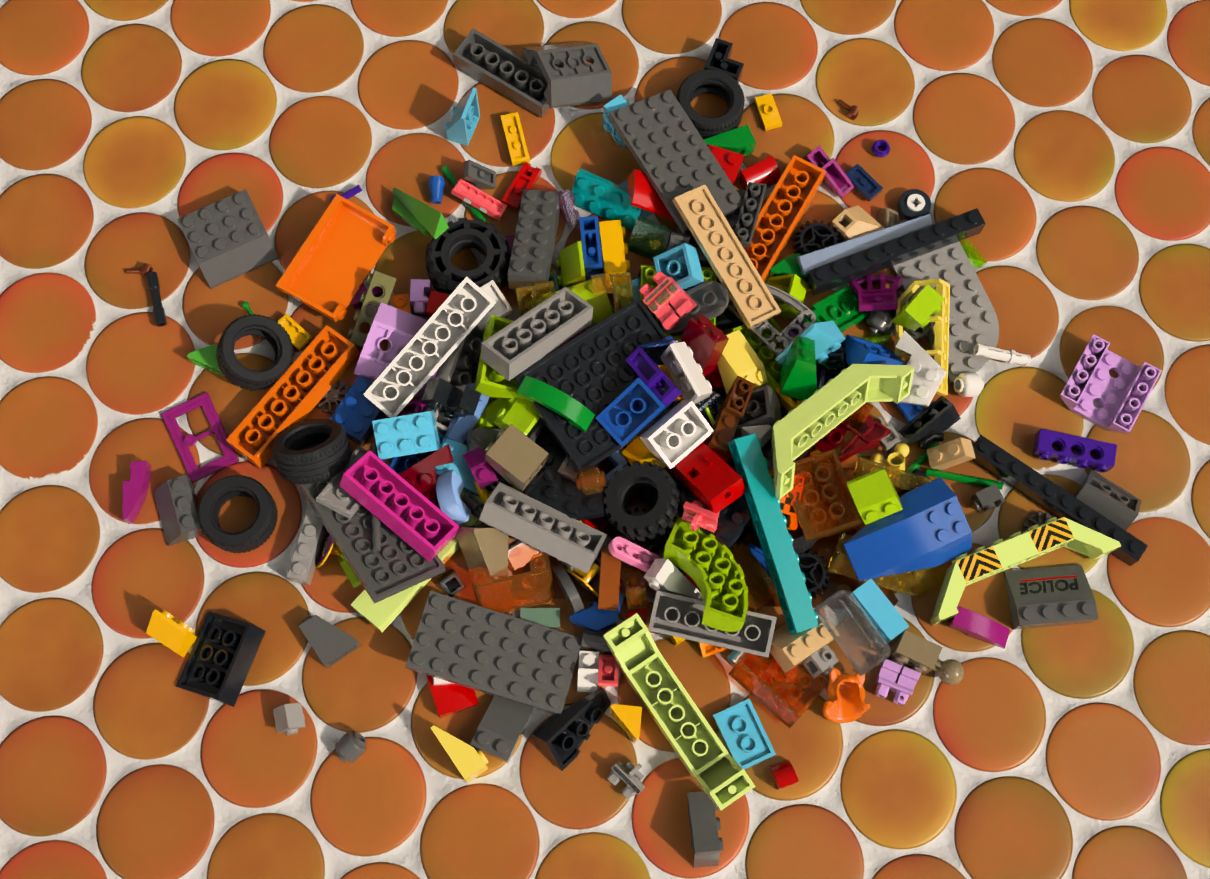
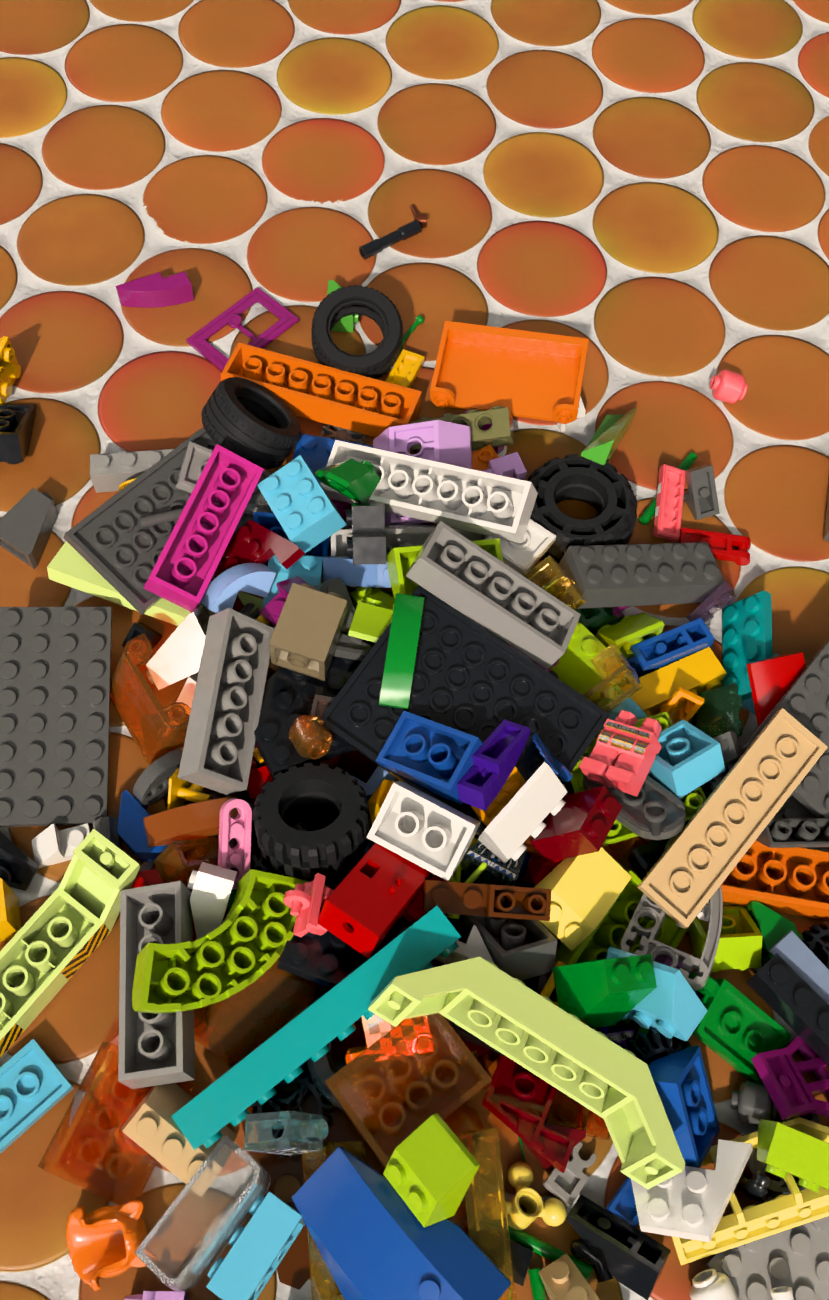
camera: 70 degrees right, 10 degrees down
dark grey slope [154,475,205,546] -> none
dark grey slope [177,189,279,289] -> none
black tyre [197,475,278,553] -> none
dark purple bar [330,184,362,203] -> none
blue cone [428,176,446,204] -> none
medium azure slope [445,87,480,146] -> none
yellow plate [501,112,530,166] -> none
sand green tile [520,608,560,629] -> none
coral slope [598,654,619,687] -> none
light grey brick [802,645,839,679] -> none
clear neon green hinge [861,333,893,345] -> none
none -> clear light blue torso [244,1111,329,1156]
none -> green slope [314,458,381,503]
none -> light orange slope [658,687,705,725]
none -> coral head [709,370,748,404]
none -> black arm [736,1171,771,1201]

